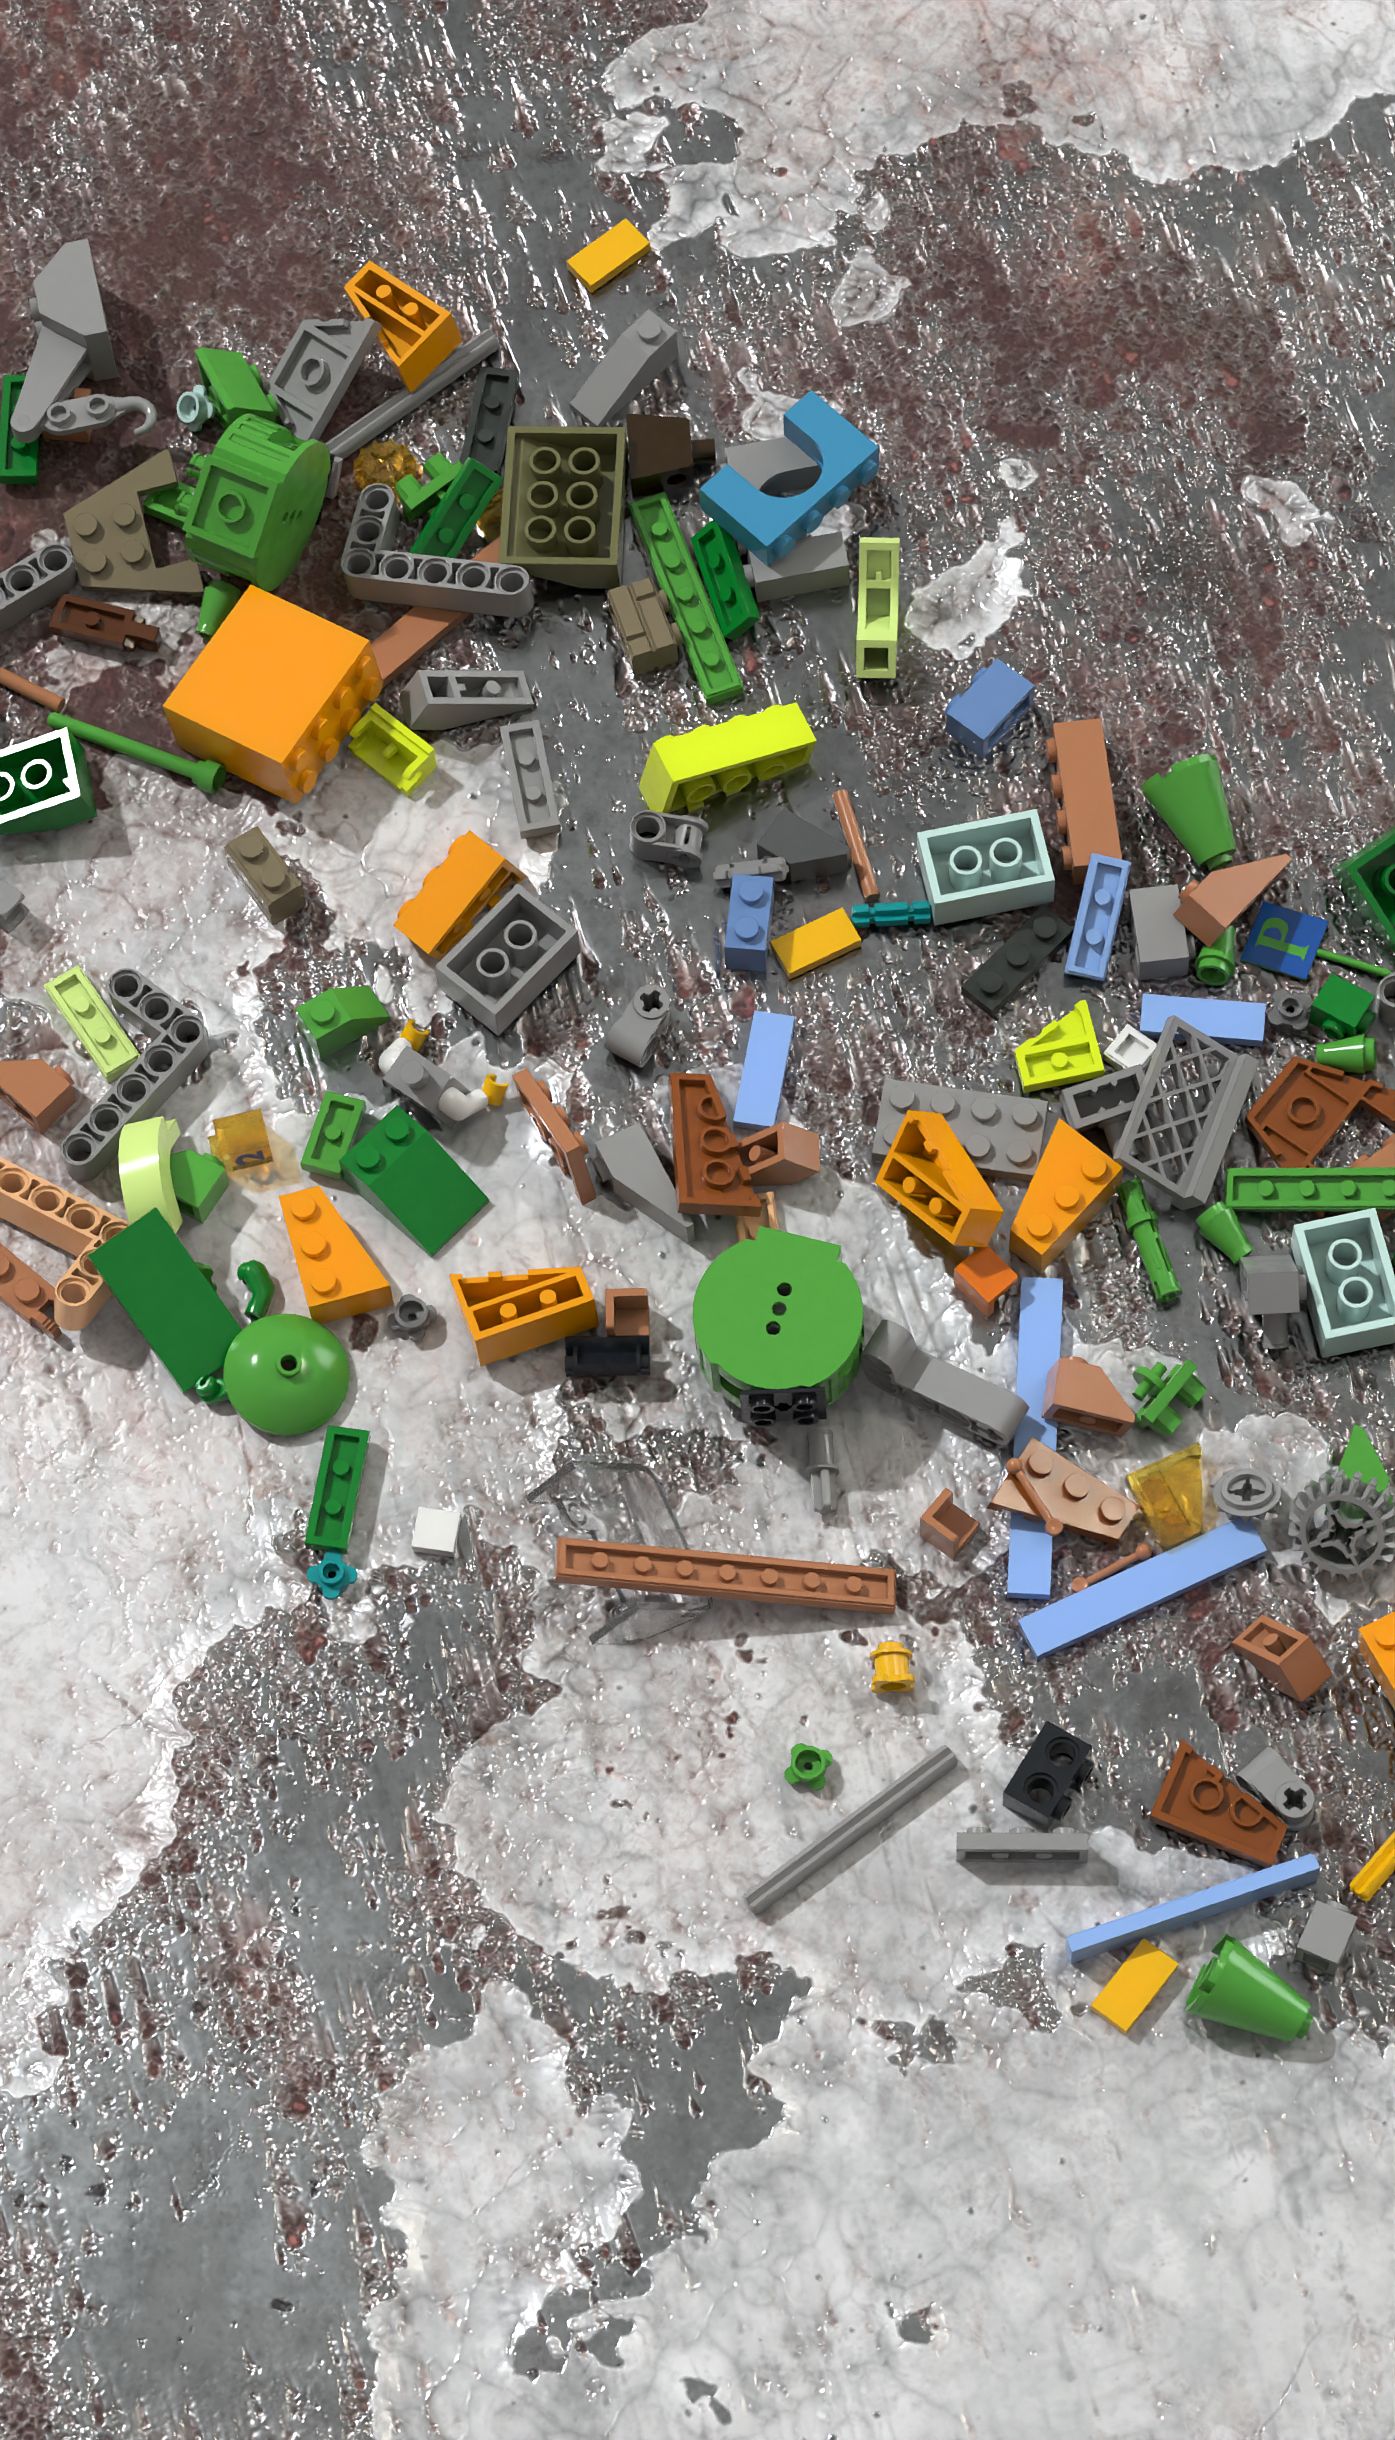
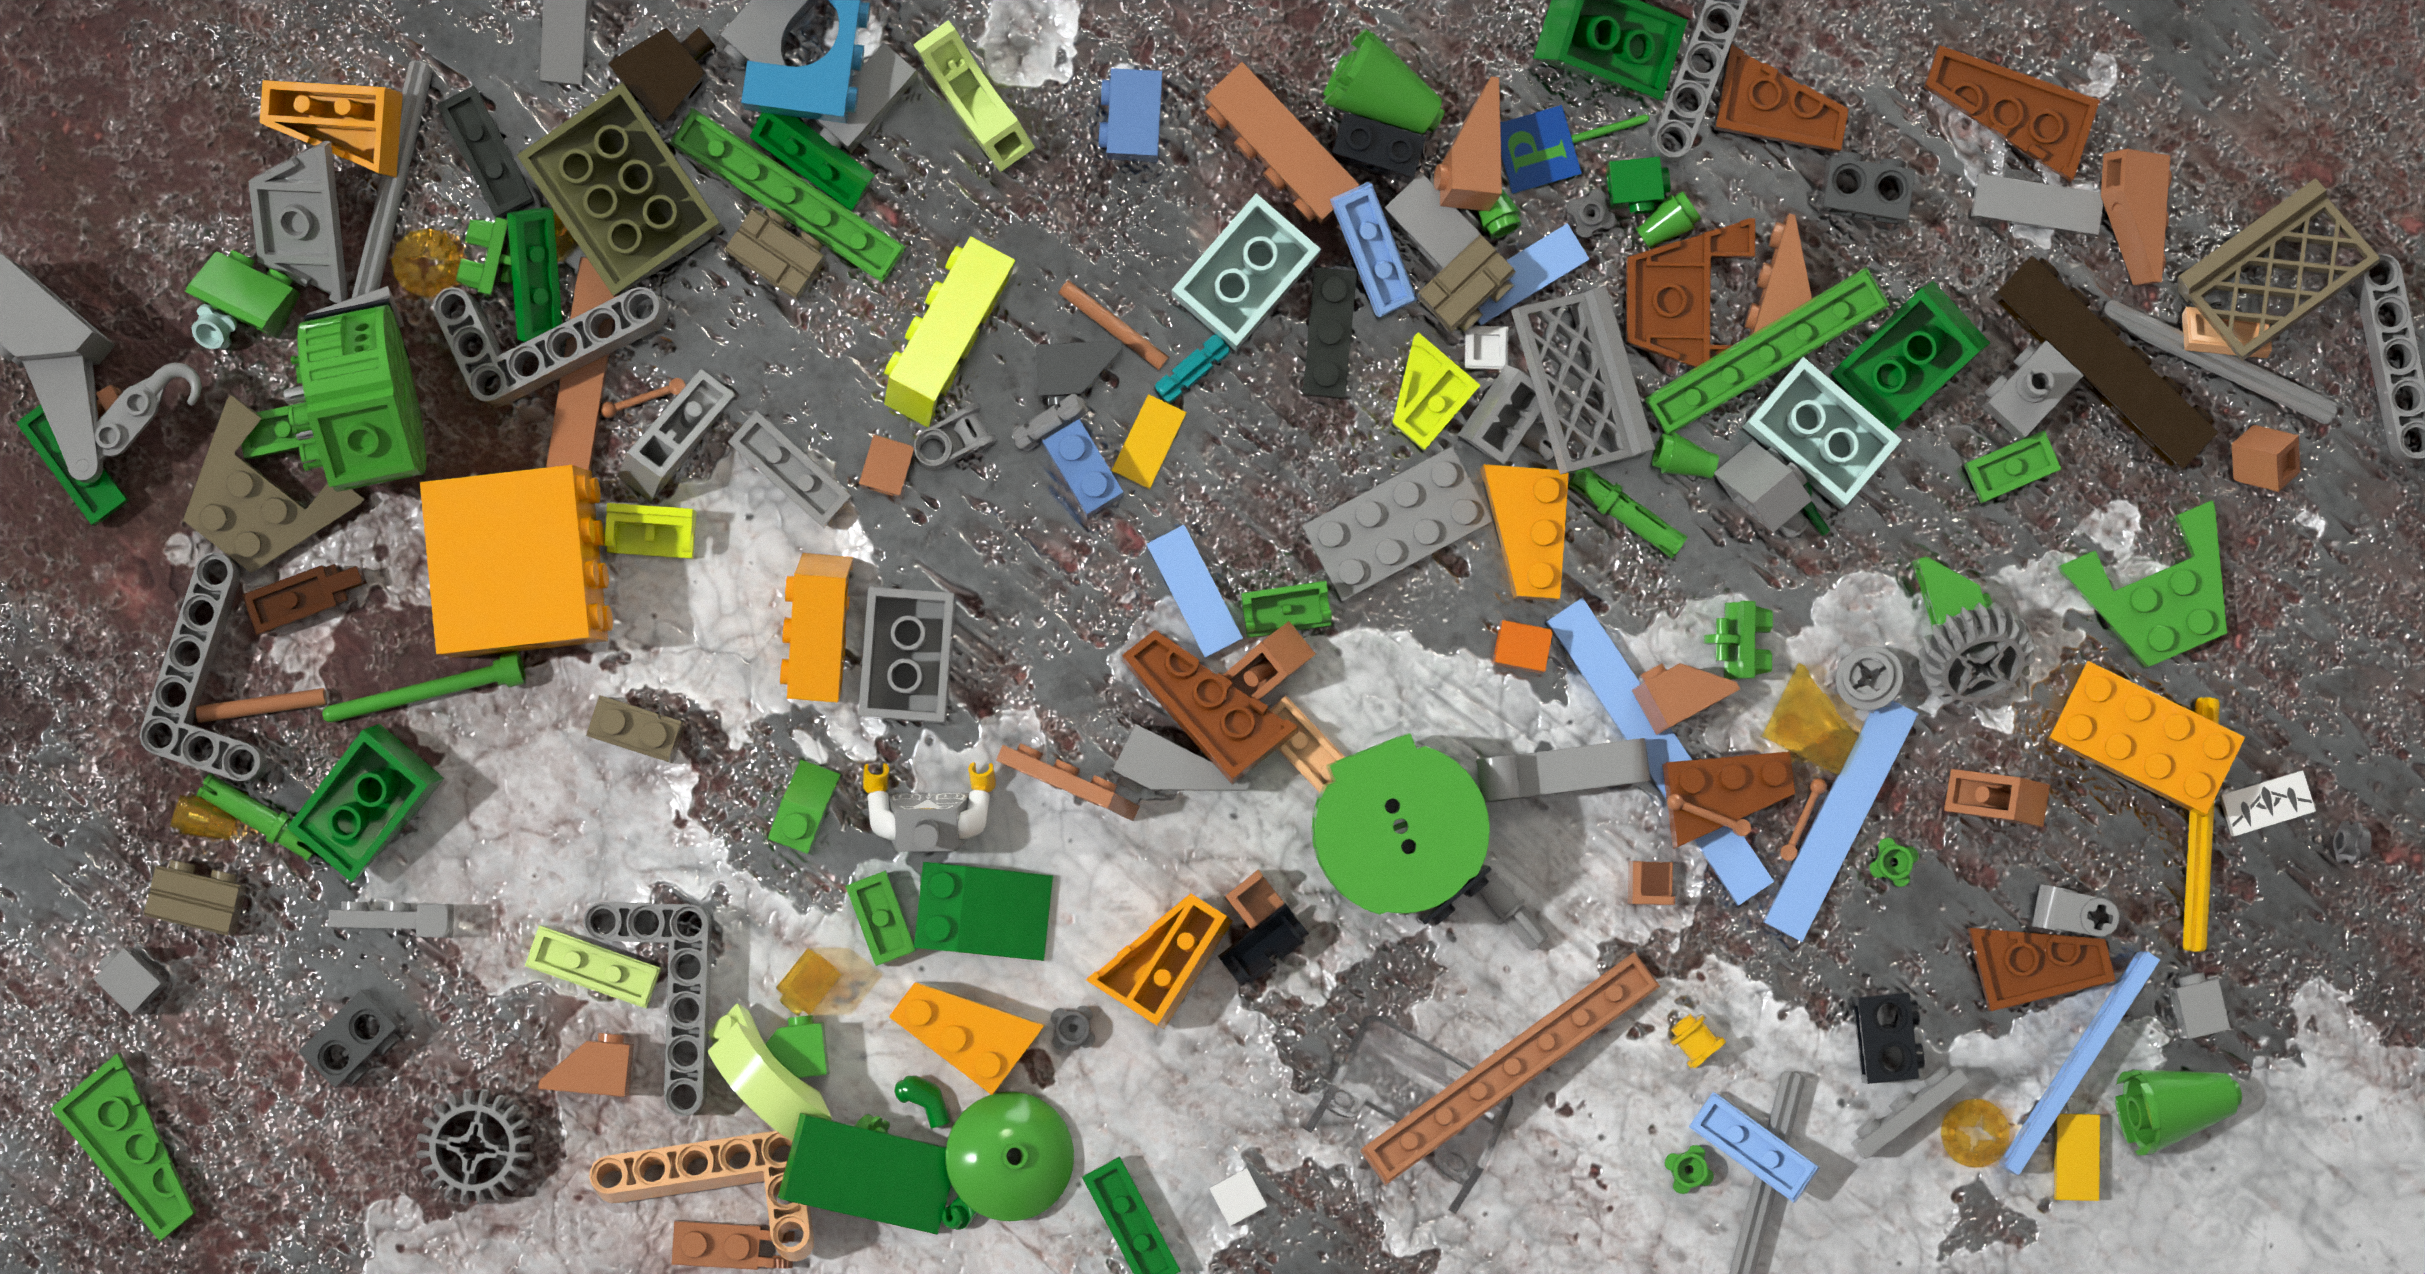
camera: 50 degrees left, 20 degrees up
bright green cone [195,580,241,641] -> none
light grey piece [604,984,671,1068] -> none
light orange wedge [874,1110,1004,1248] -> none
none -> nougat hinge [600,378,686,418]
none -> nougat panel [859,435,914,499]
none -> bright green hinge [1241,581,1332,638]
none -> black brick [1332,112,1426,184]
none -> dark tan brick [1417,234,1516,333]
none -> light blue tile [1689,1092,1820,1203]
none -> green hand [1802,482,1830,536]
none -> bright green plate [1869,838,1919,887]
none -> clear yellow gear [1941,1099,2010,1168]

